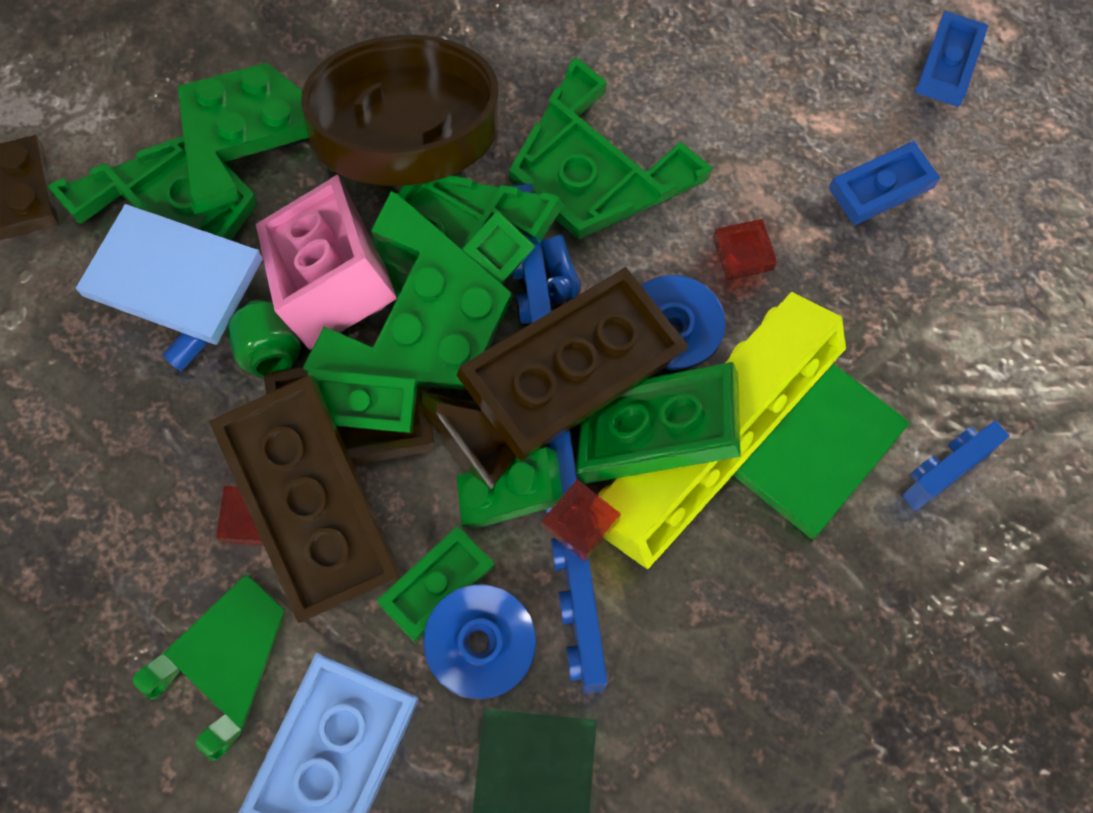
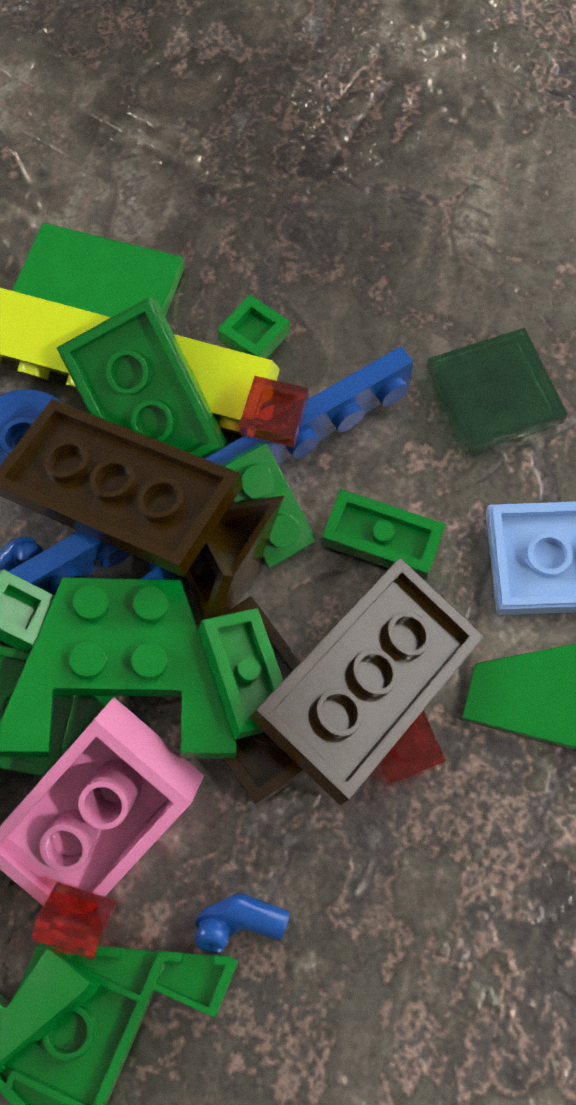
camera: 110 degrees left, 0 degrees up
light blue tile [76,204,263,345] -> none
green head [227,300,301,378] -> none
blue dish [423,585,536,699] -> none
blue plate [902,420,1010,512] -> none
none -> clear red plate [31,882,117,960]
none -> green plate [217,294,290,359]

